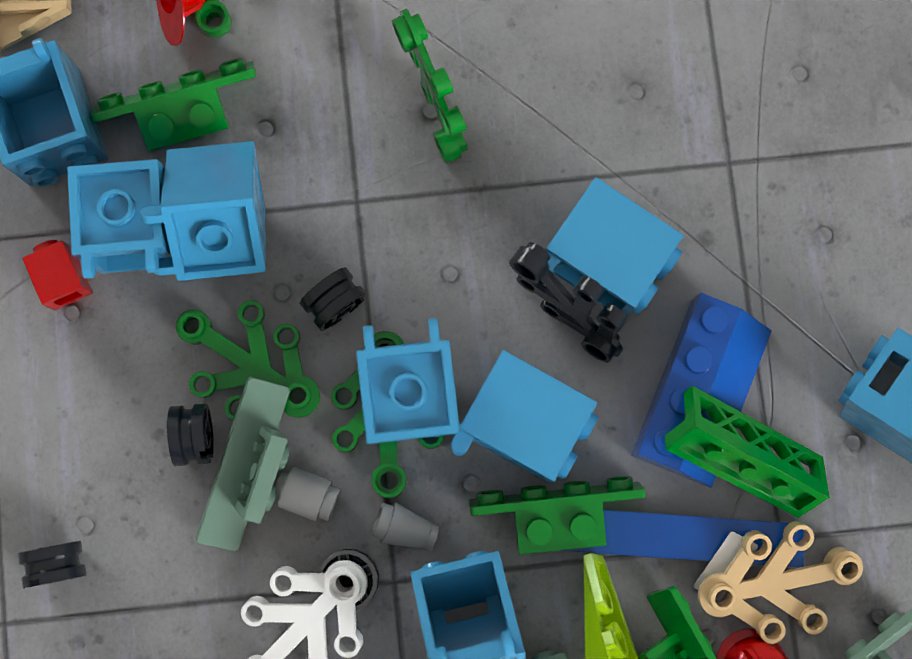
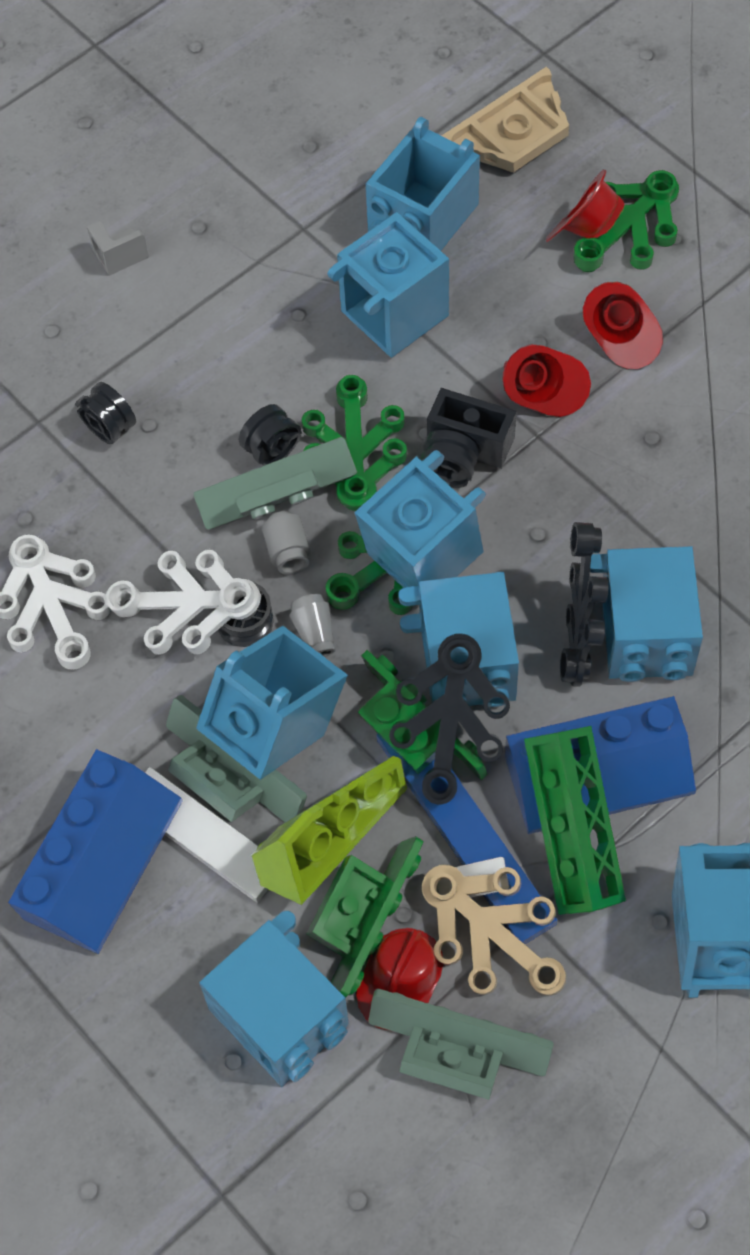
camera: 60 degrees right, 20 degrees down
red brick [22,240,93,311] -> none
green bracket [90,58,256,151] -> none
dark azure container [139,141,266,281] -> none
green plant [391,8,468,164] -> none
none -> black plant [389,633,510,805]
none -> black brick [427,388,517,469]
none -> red piece [502,344,591,417]
none -> red piece [583,281,663,369]

